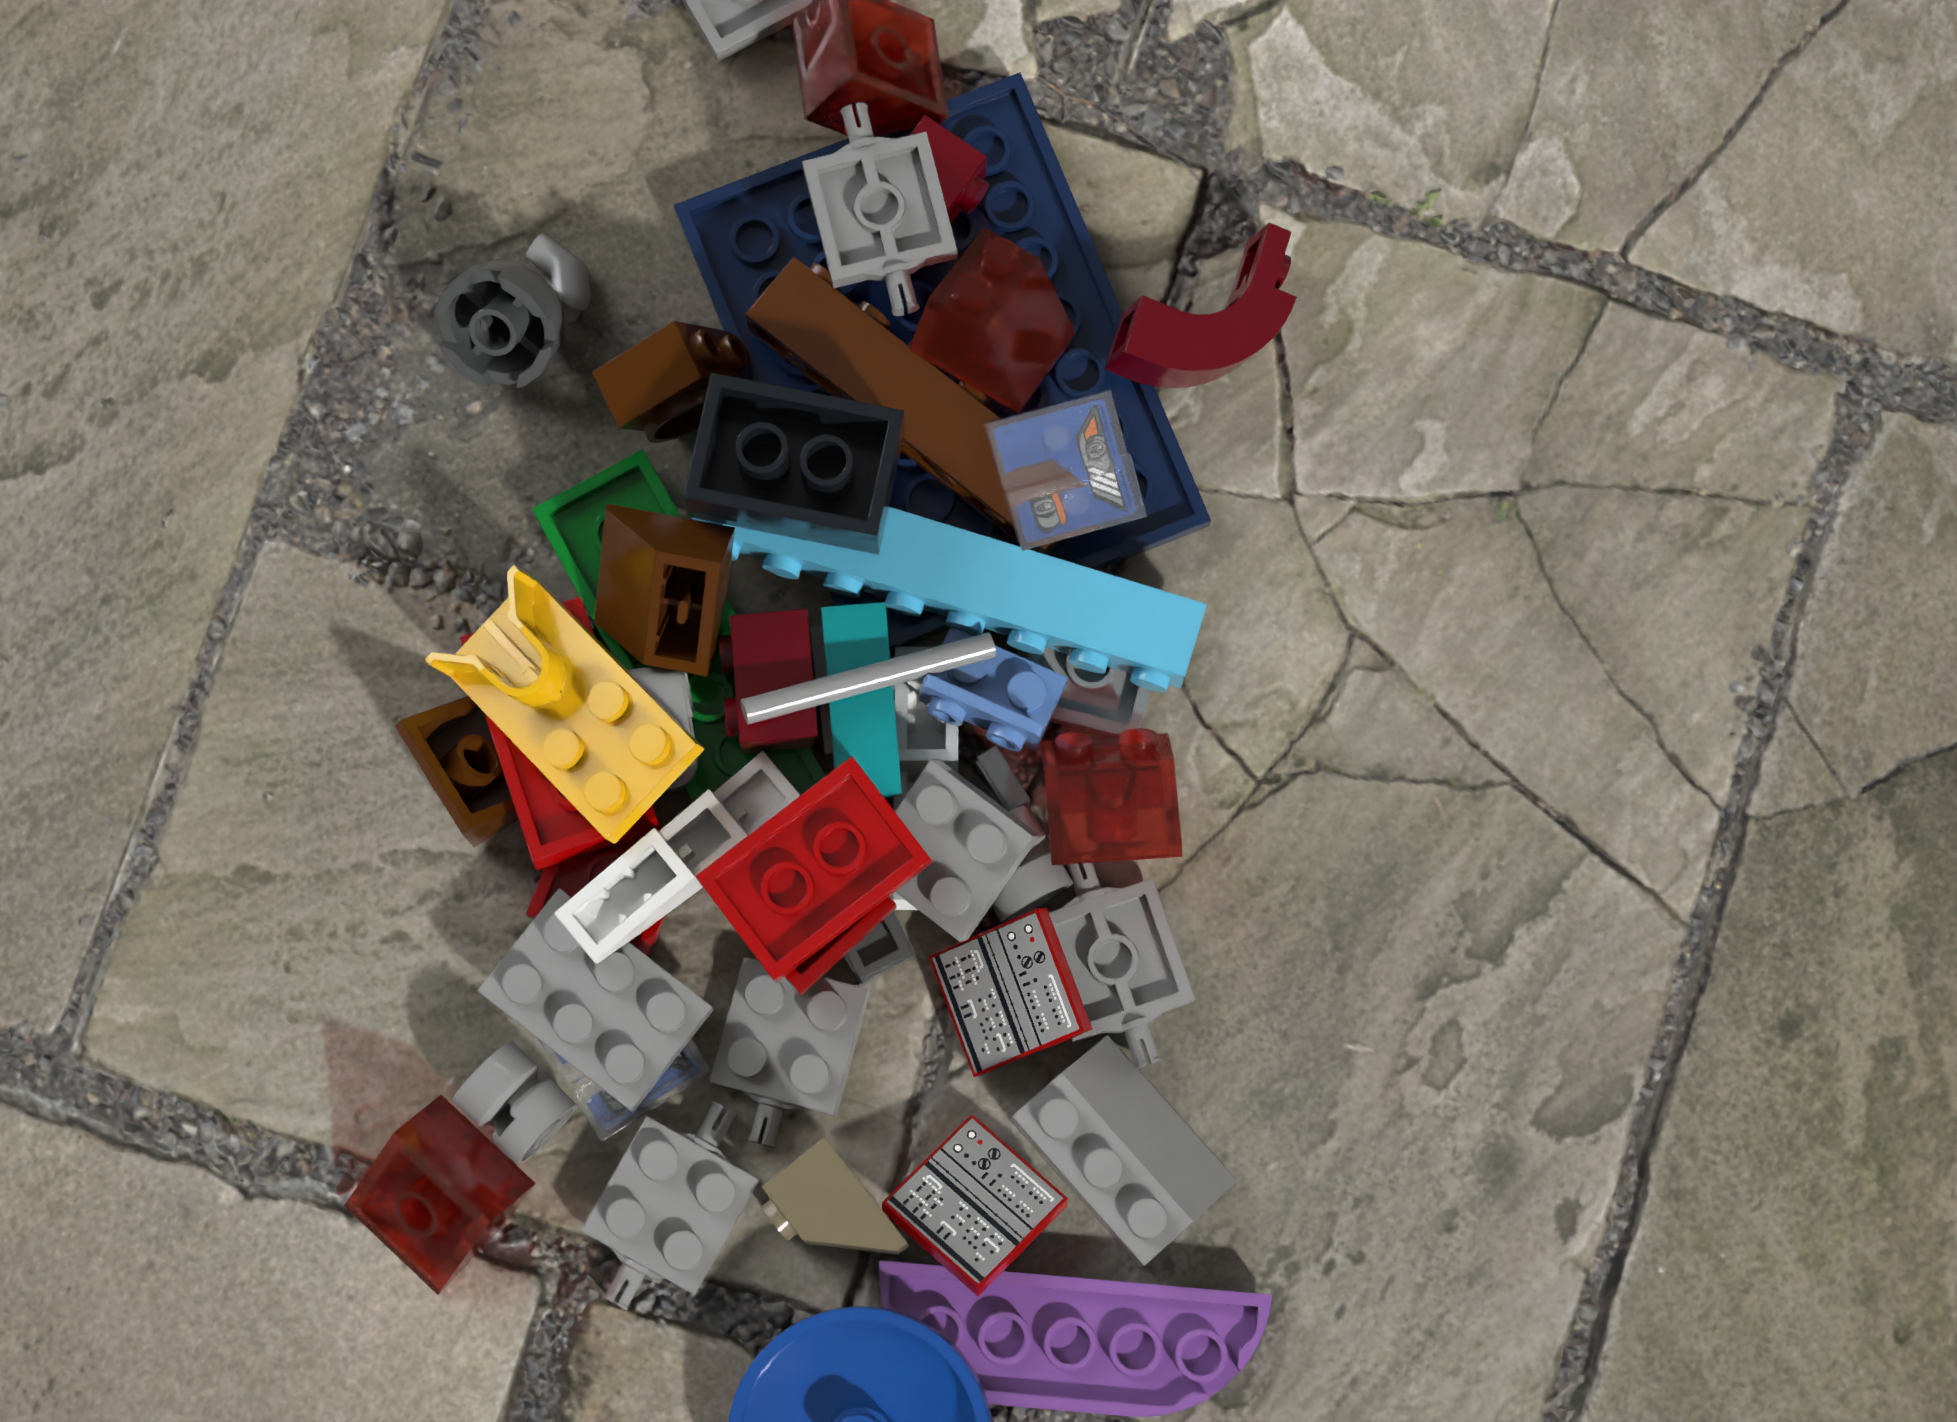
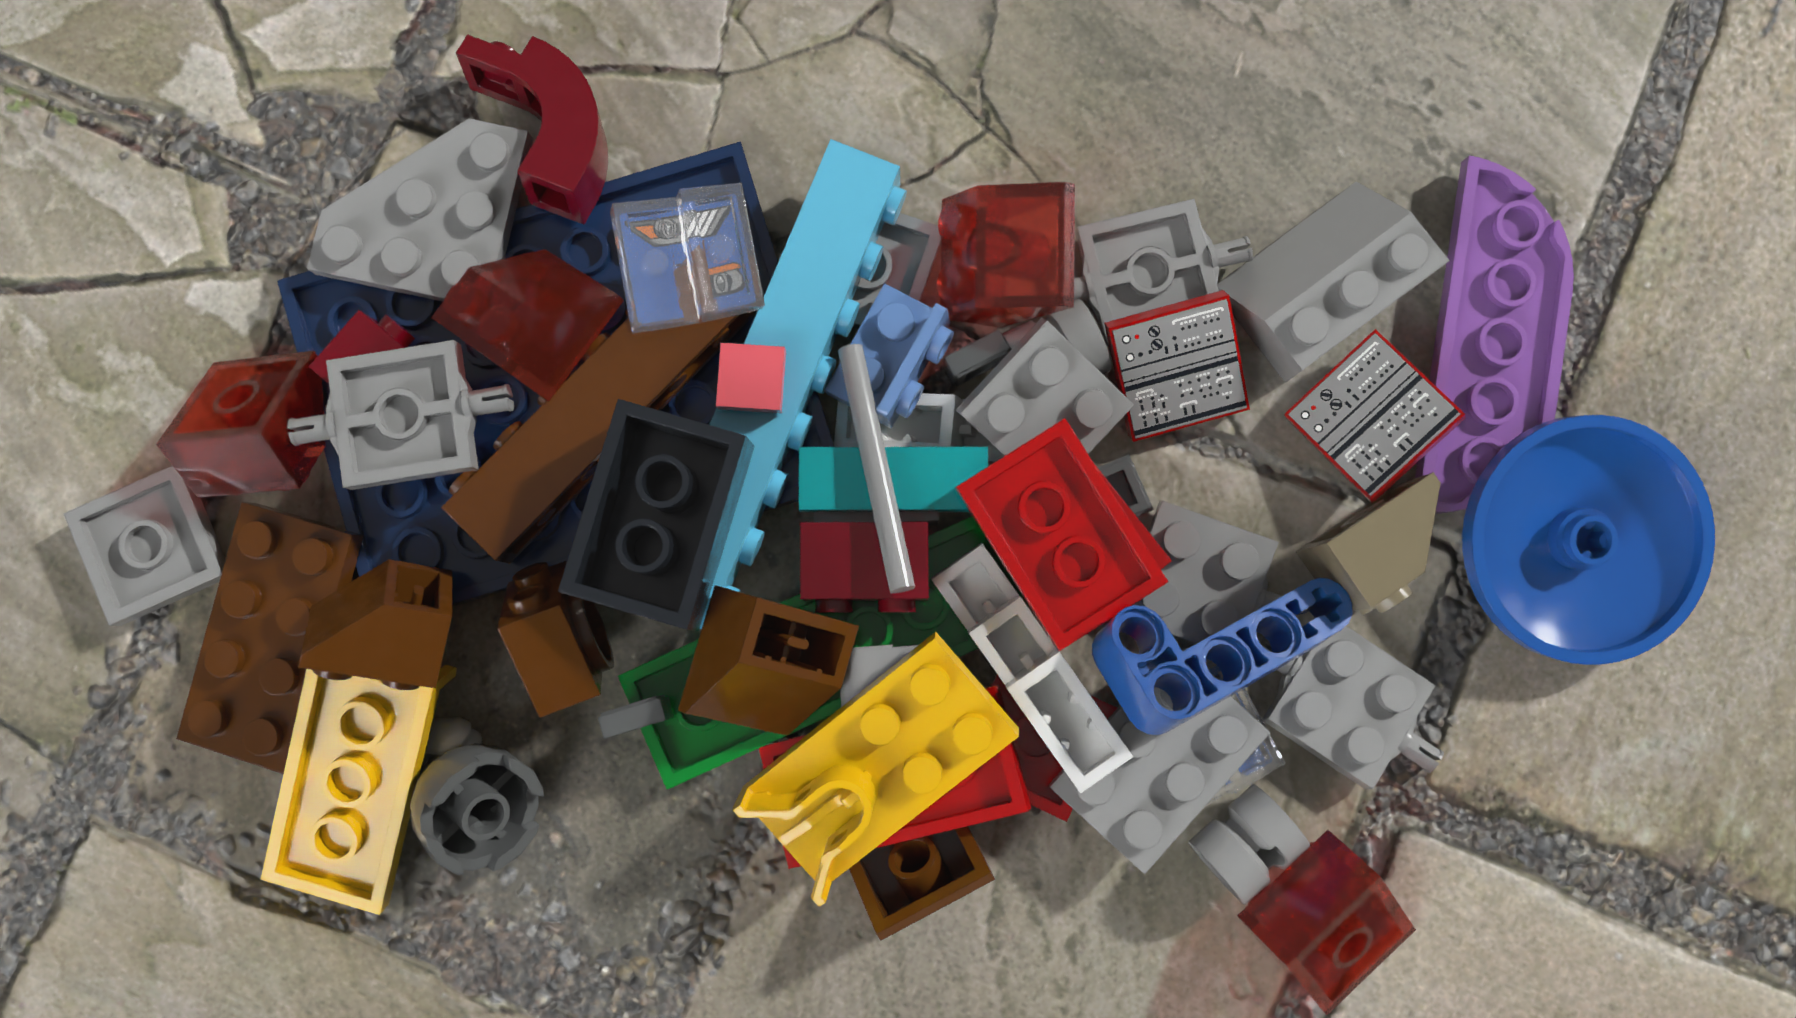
camera: 80 degrees left, 5 degrees up
none -> reddish brown plate [176,502,364,774]
none -> yellow plate [261,665,457,915]
none -> reddish brown slope [298,559,452,690]
none -> light grey plate [307,118,533,312]
none -> dark grey tile [598,695,675,739]
none -> coral tile [716,343,786,413]
none -> blue beam [1092,578,1353,735]

